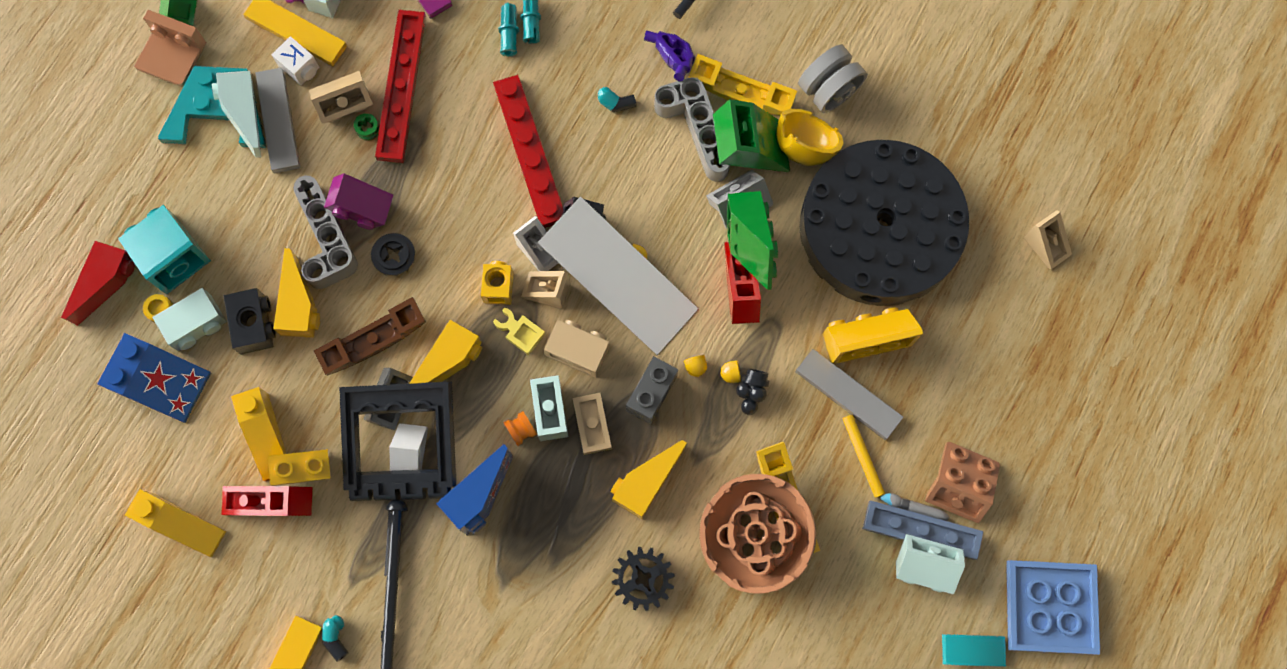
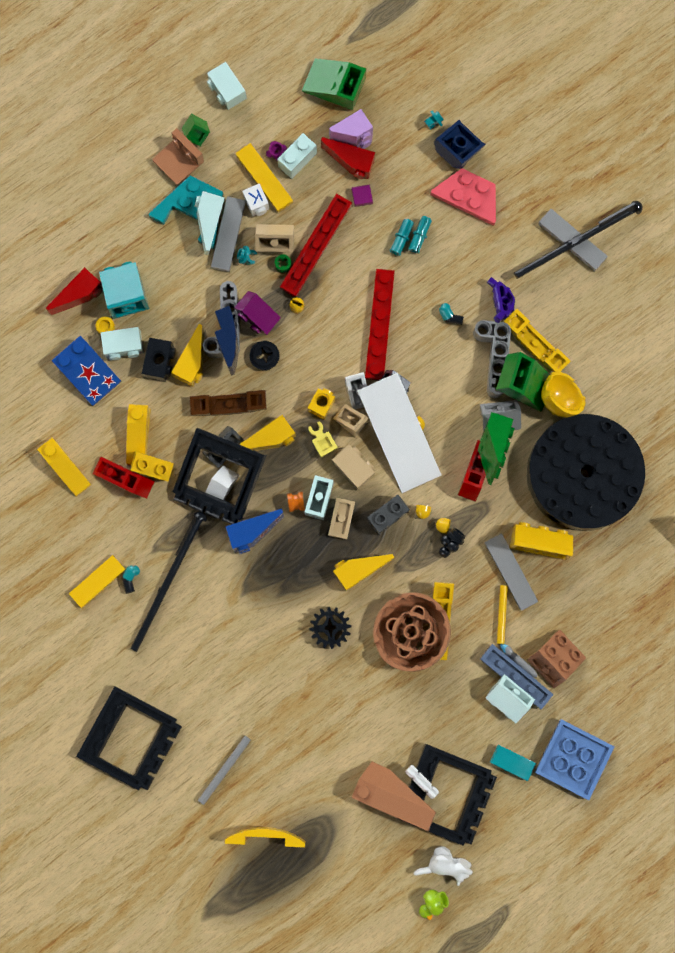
camera: 25 degrees right, 5 degrees up
light grey wheel [798,44,868,113] -> none
none -> dark blue slope [215,306,238,376]
none -> teal plate [237,246,257,265]
none -> yellow hinge [289,297,304,313]

